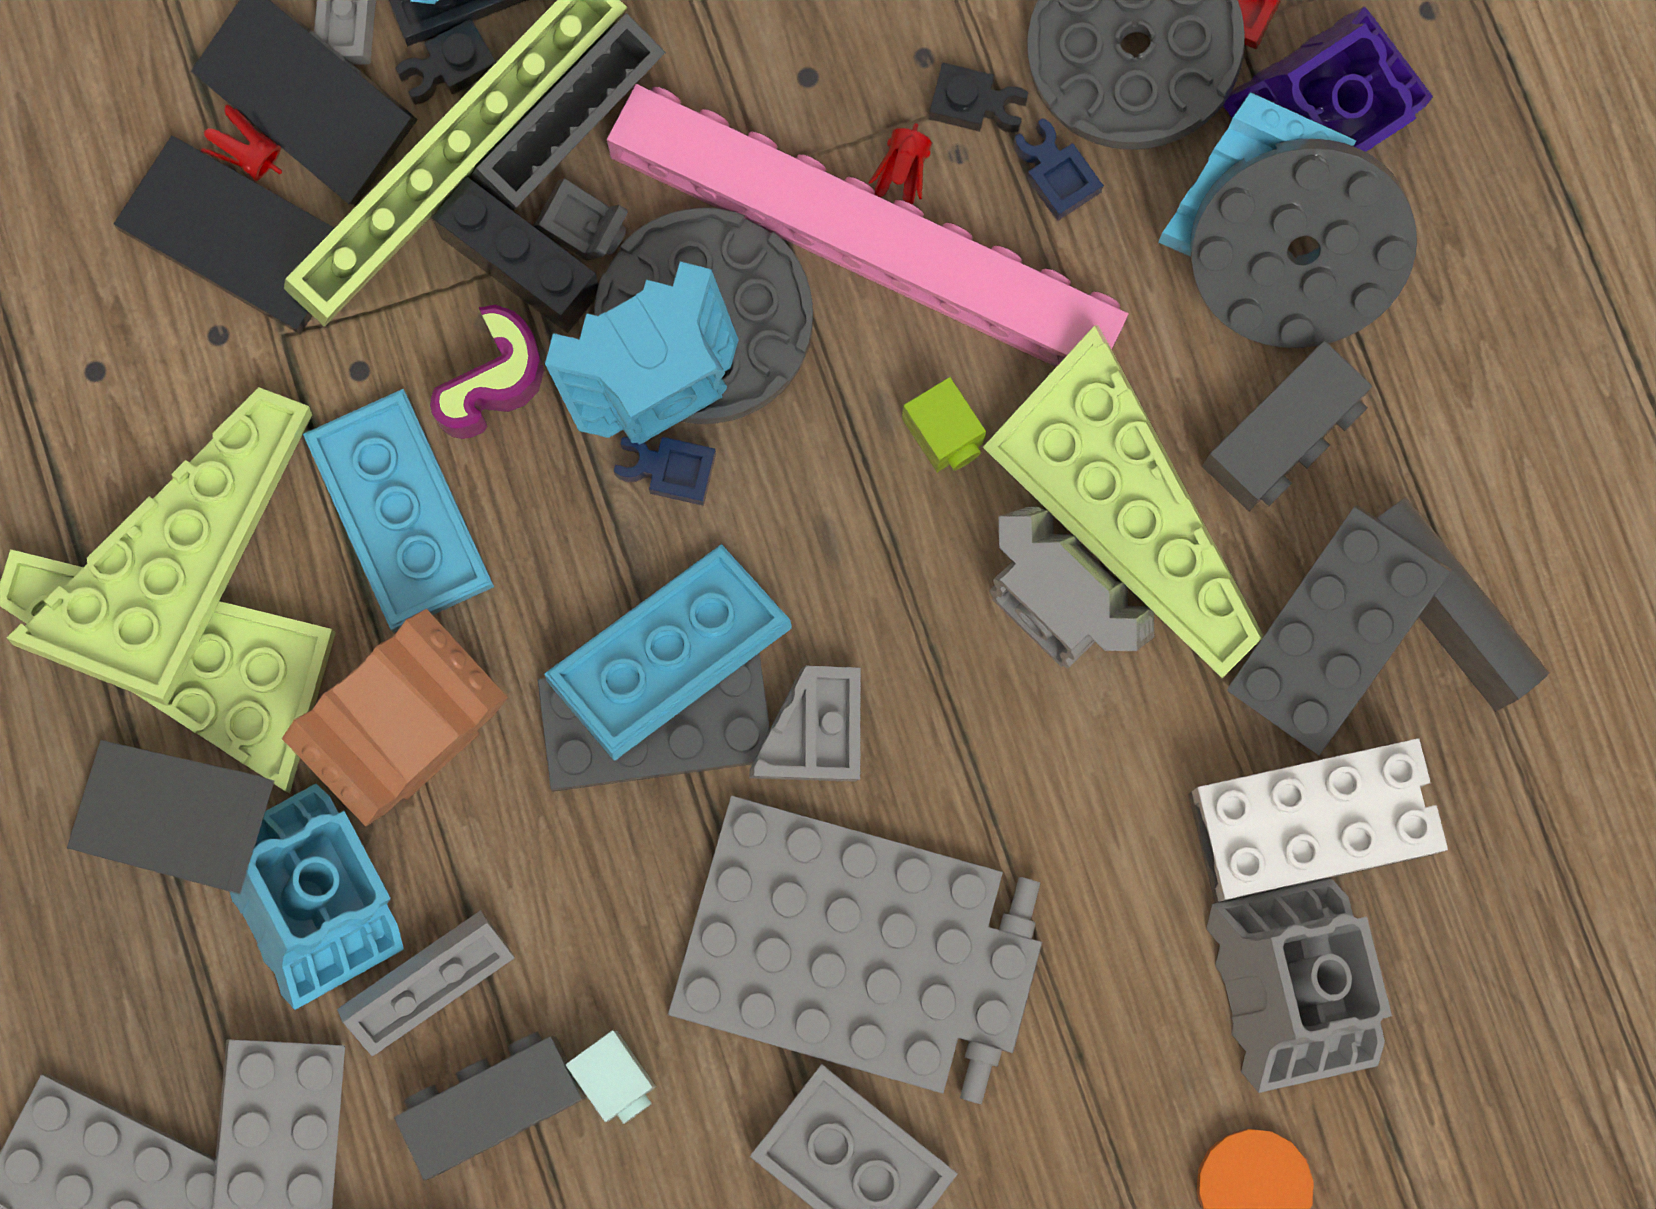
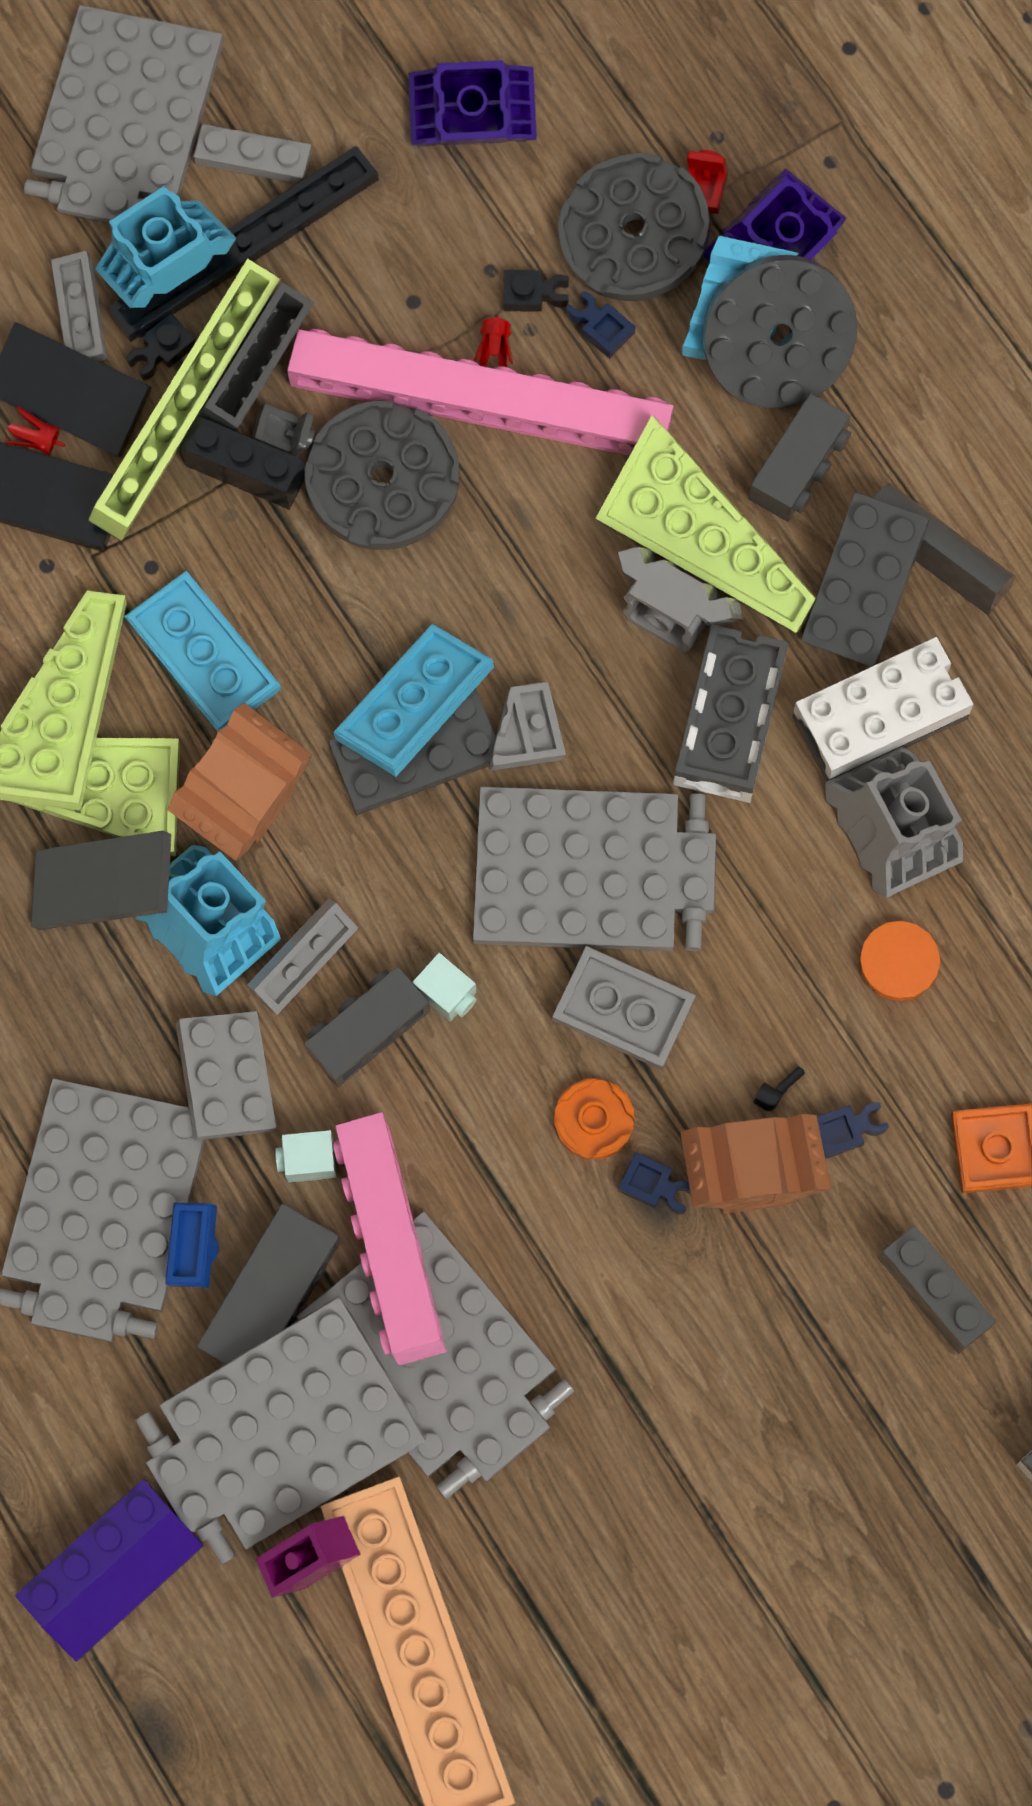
camera: 10 degrees left, 5 degrees down
magenta animal [430,304,544,439] -> none
medium azure slope [545,261,739,445] -> none
dark blue plate [614,437,716,506] -> none
lime brick [902,377,986,472] -> none
none -> dark grey piece [673,624,789,803]

